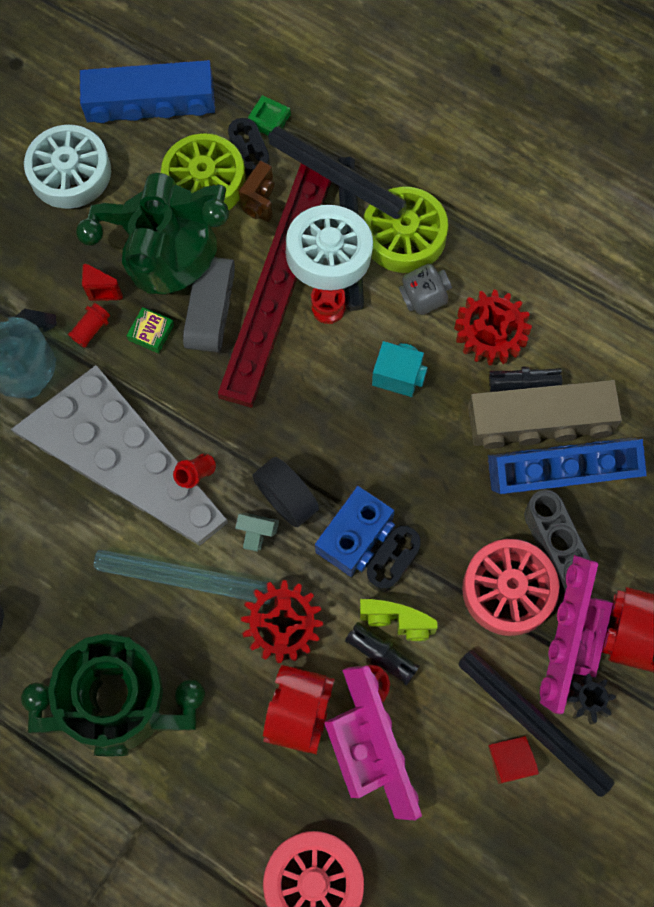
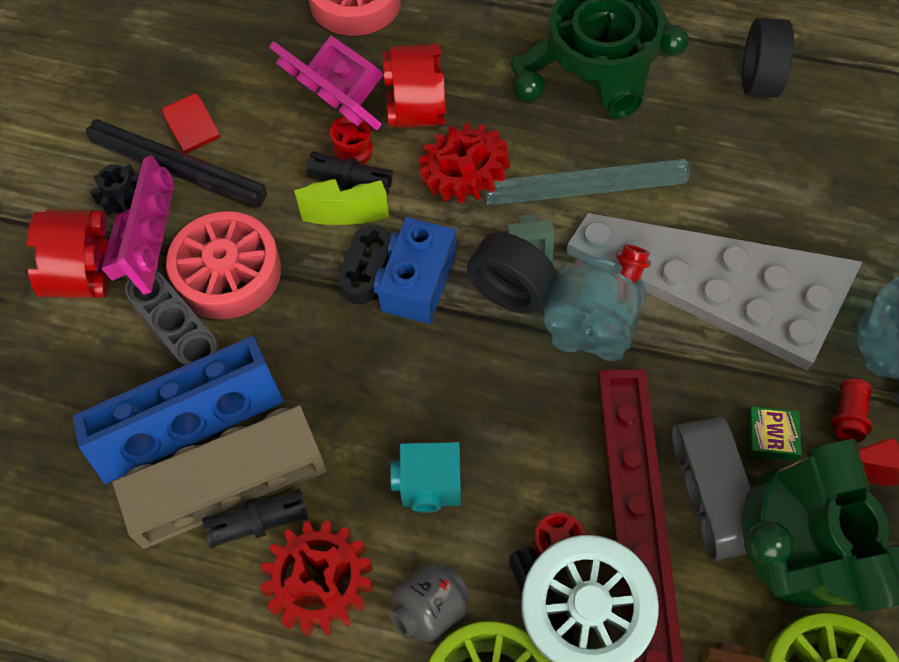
camera: 160 degrees right, 10 degrees down
none -> clear light blue brick [543,257,647,361]

